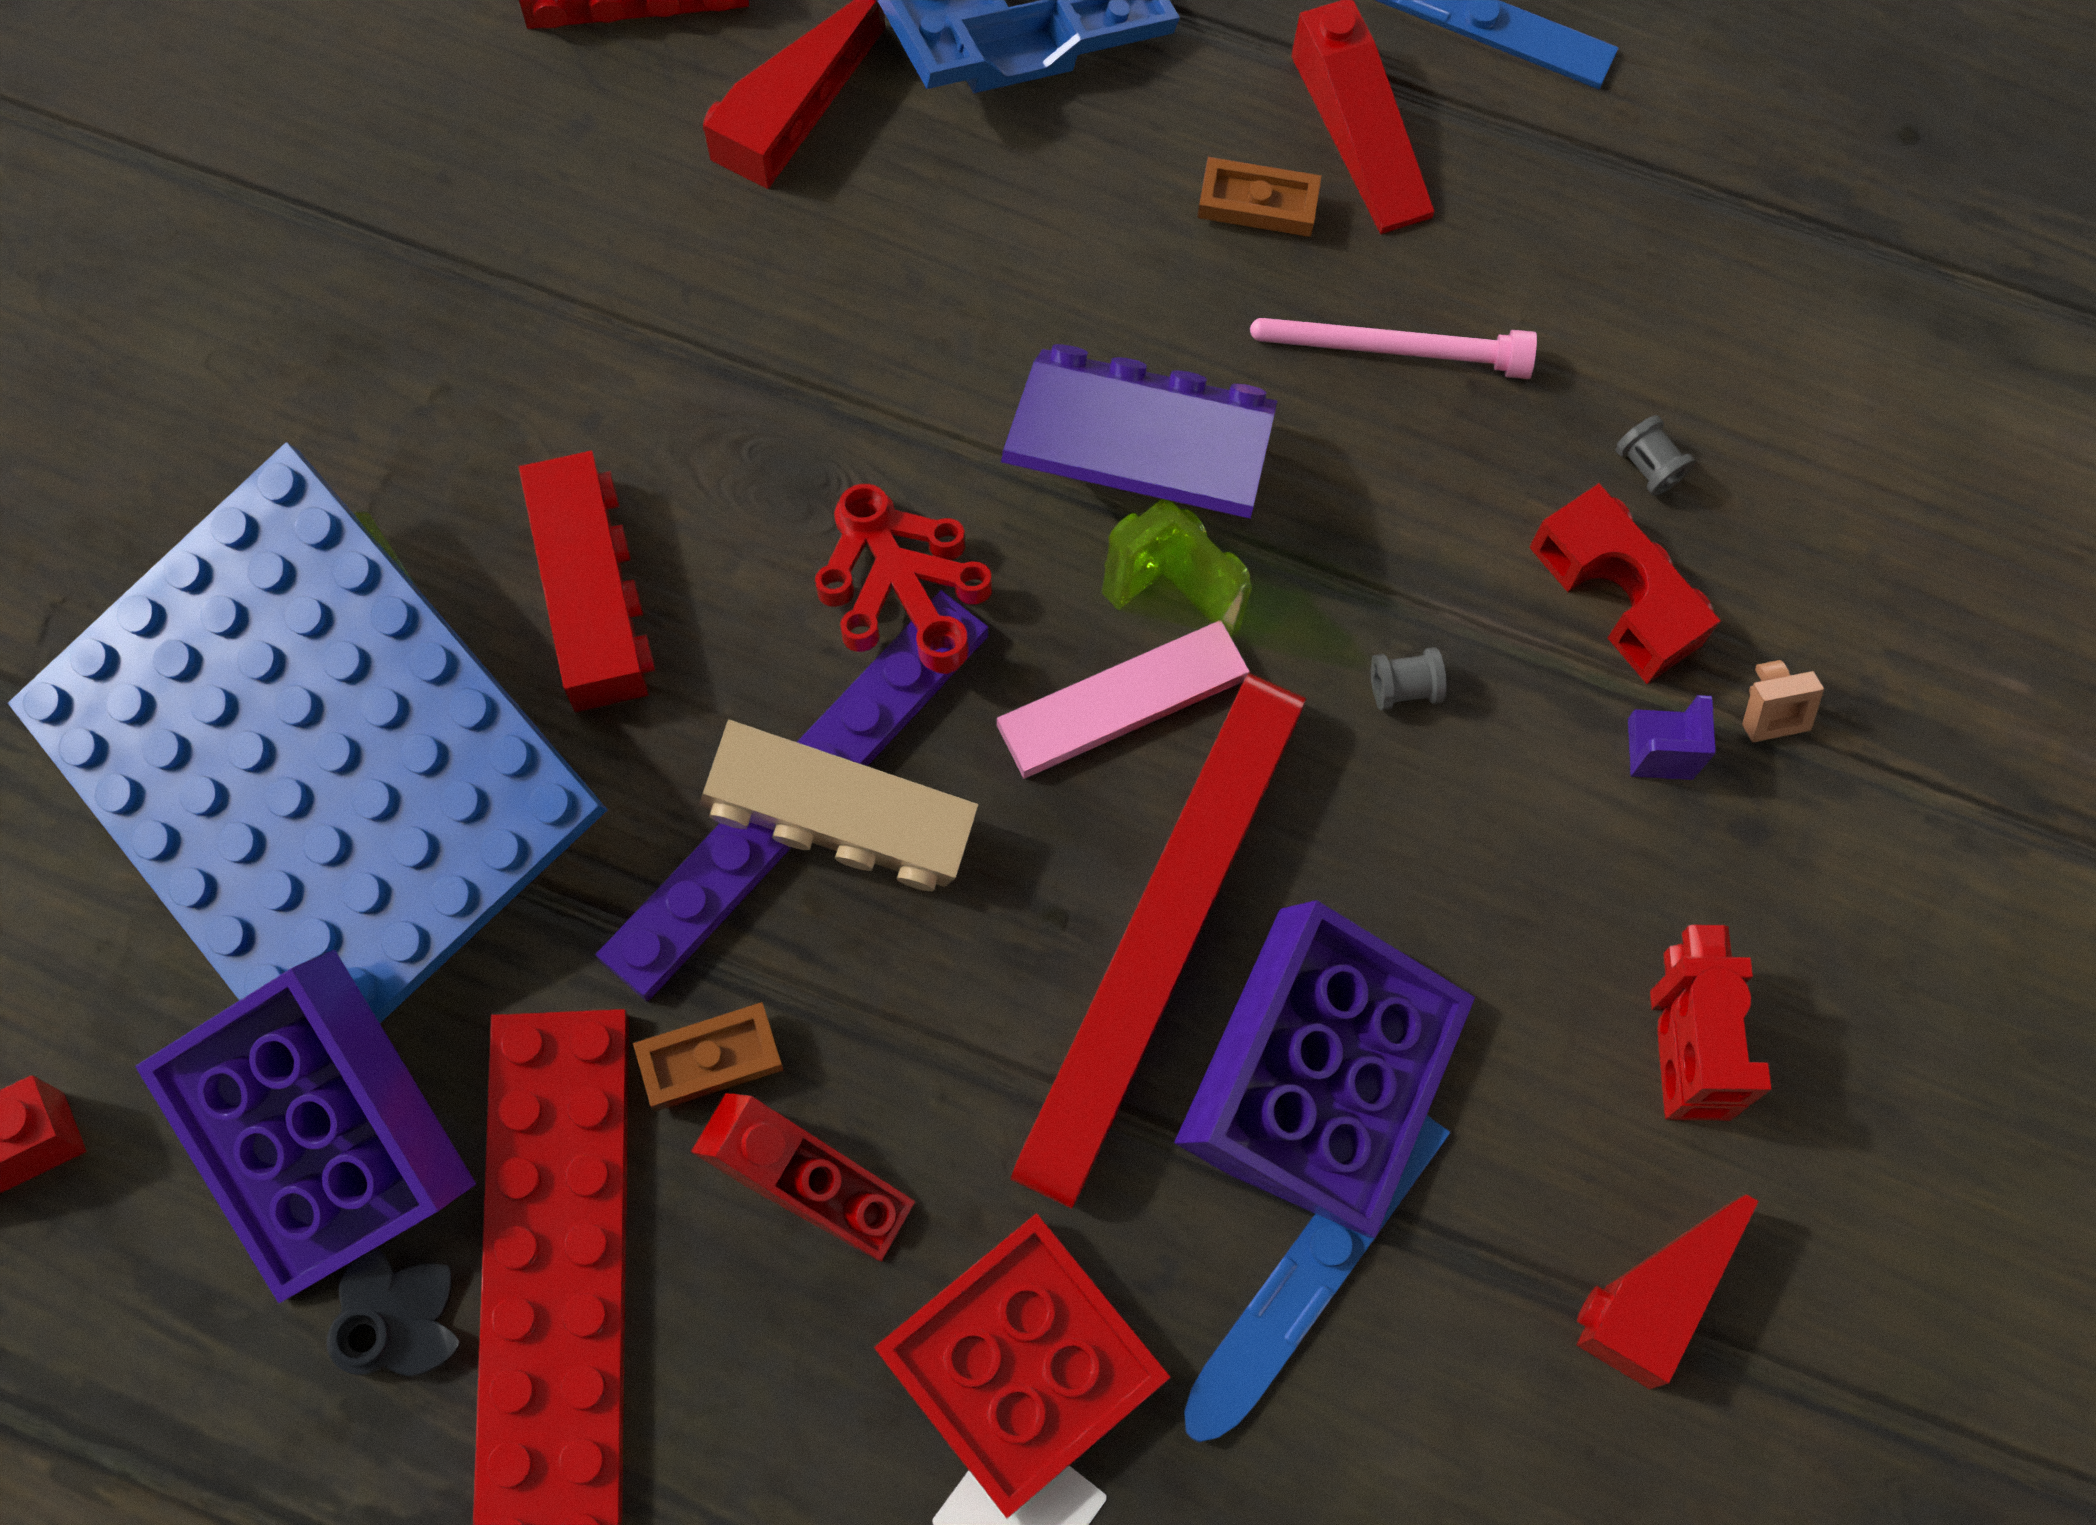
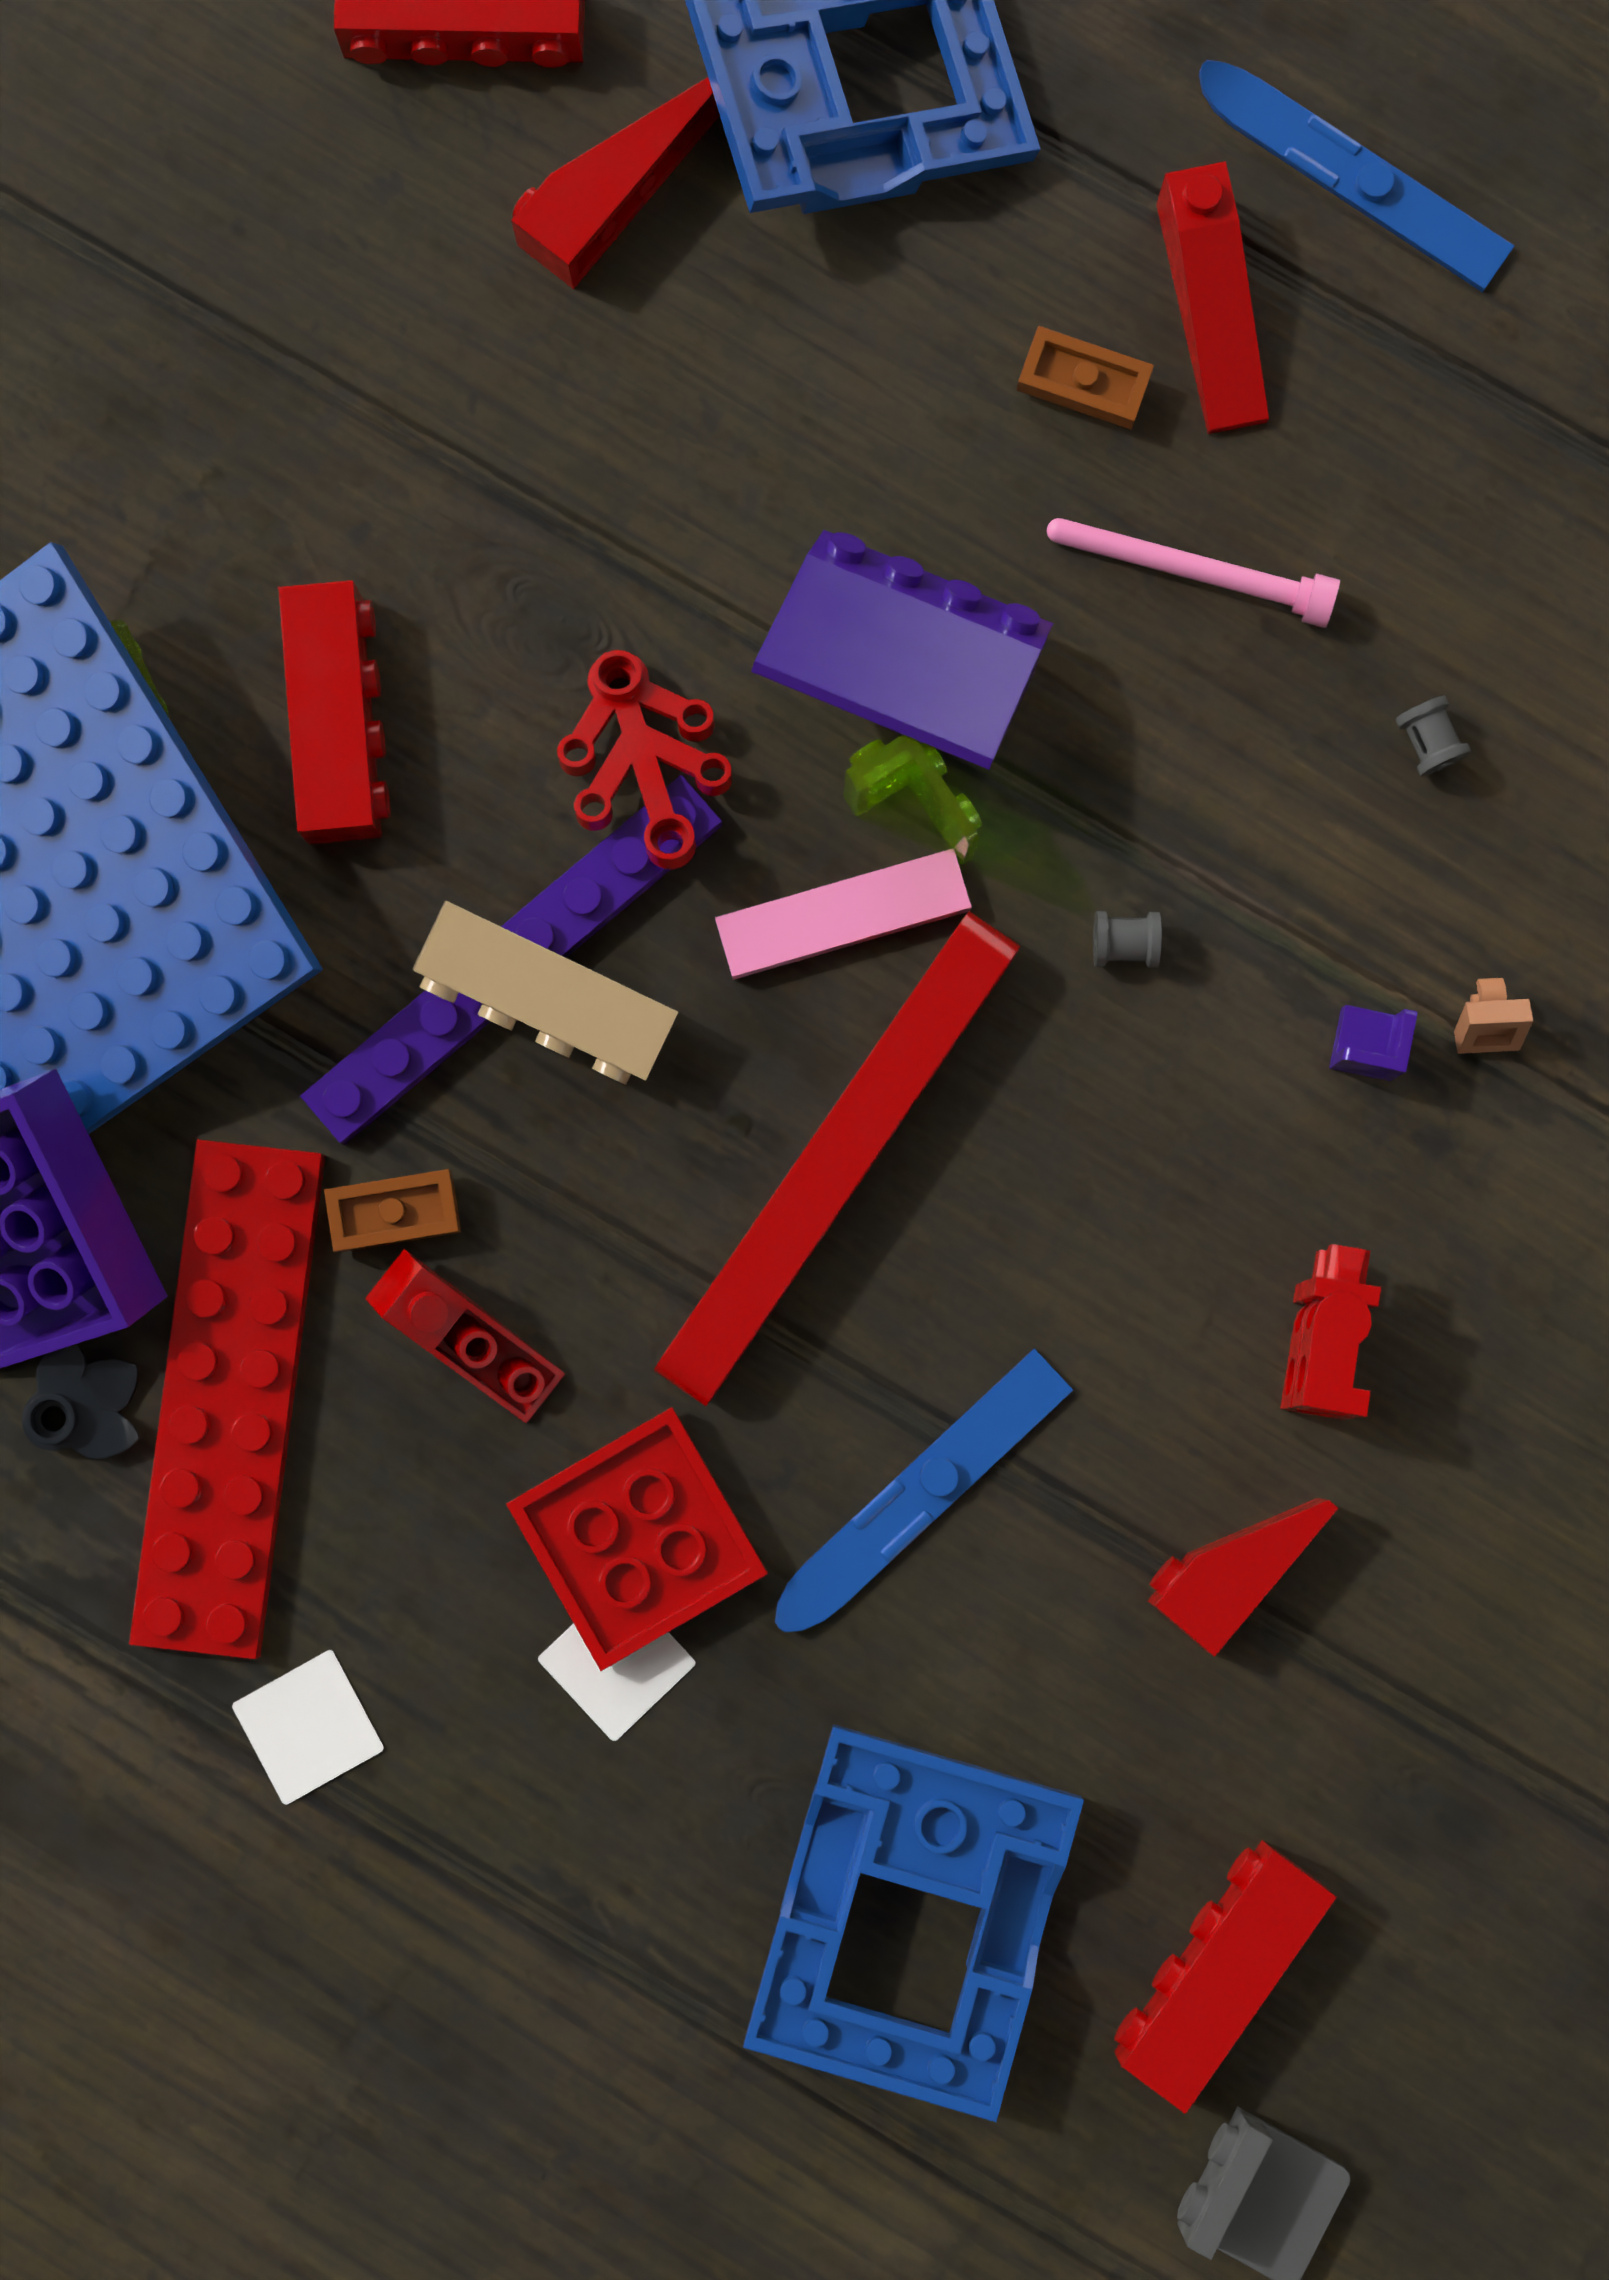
camera: 15 degrees right, 15 degrees up
dark purple slope [1174,900,1475,1238] -> none
red arch [1529,483,1721,684] -> none

